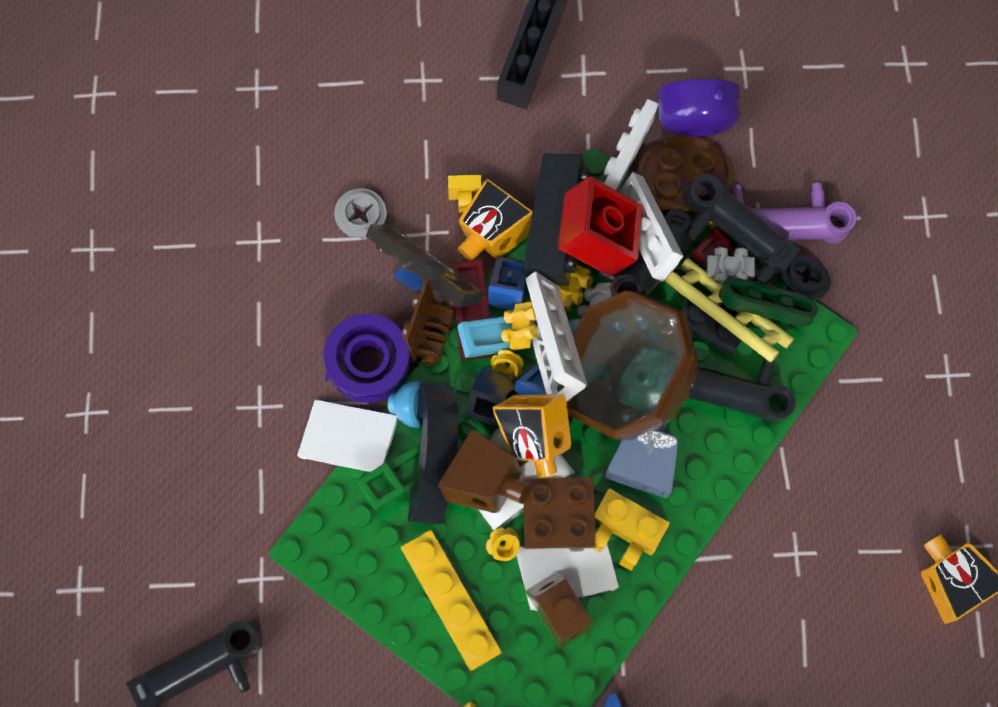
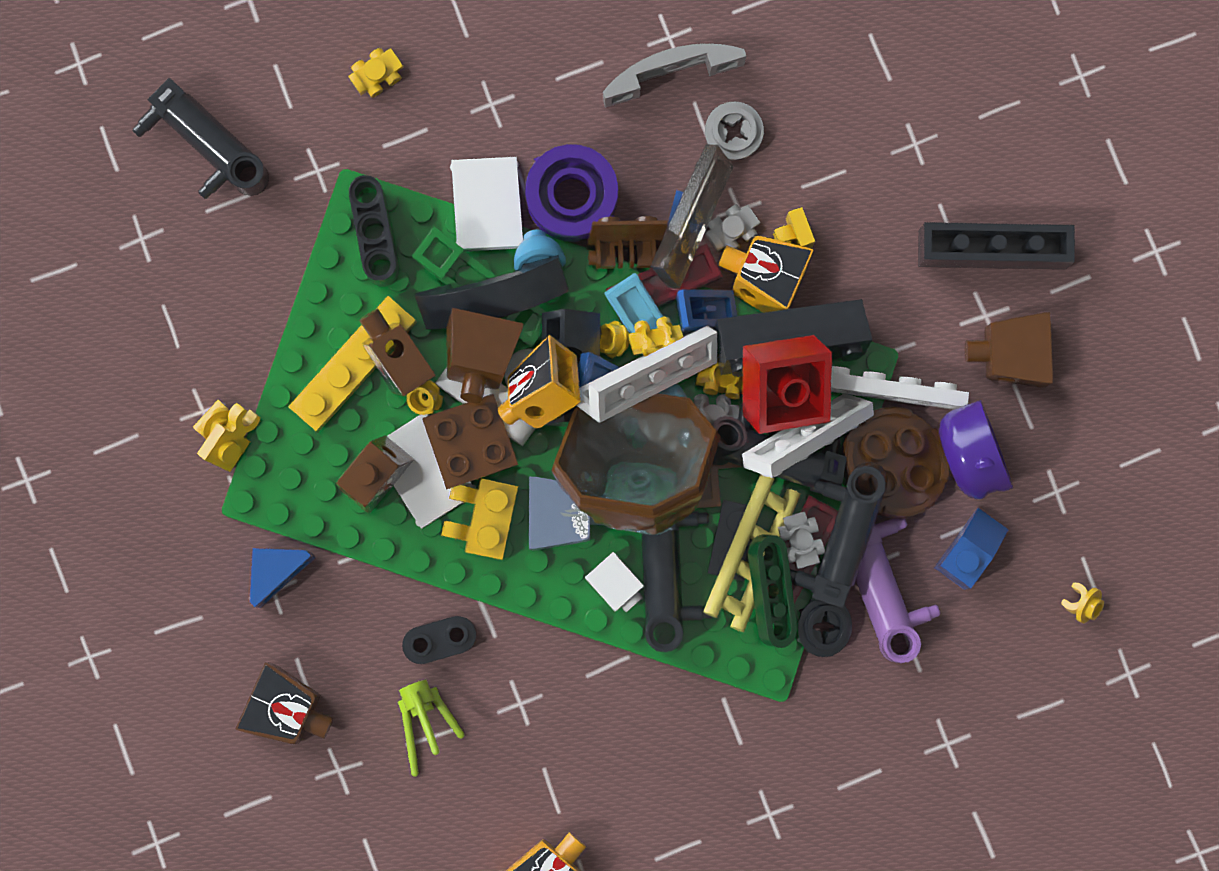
camera: 75 degrees right, 10 degrees up
none -> yellow piece [348,48,404,98]
none -> black beam [349,175,399,287]
none -> reddish brown torso [359,308,436,396]
none -> lime plant [398,679,465,777]
none -> black plate [402,616,477,664]
none -> white brick [585,552,644,612]
none -> light grey slope [603,44,746,108]
none -> light grey piece [705,204,760,252]
none -> blue slope [934,508,1008,590]
none -> reddish brown torso [964,312,1053,387]
none -> yellow plate [1061,583,1104,624]

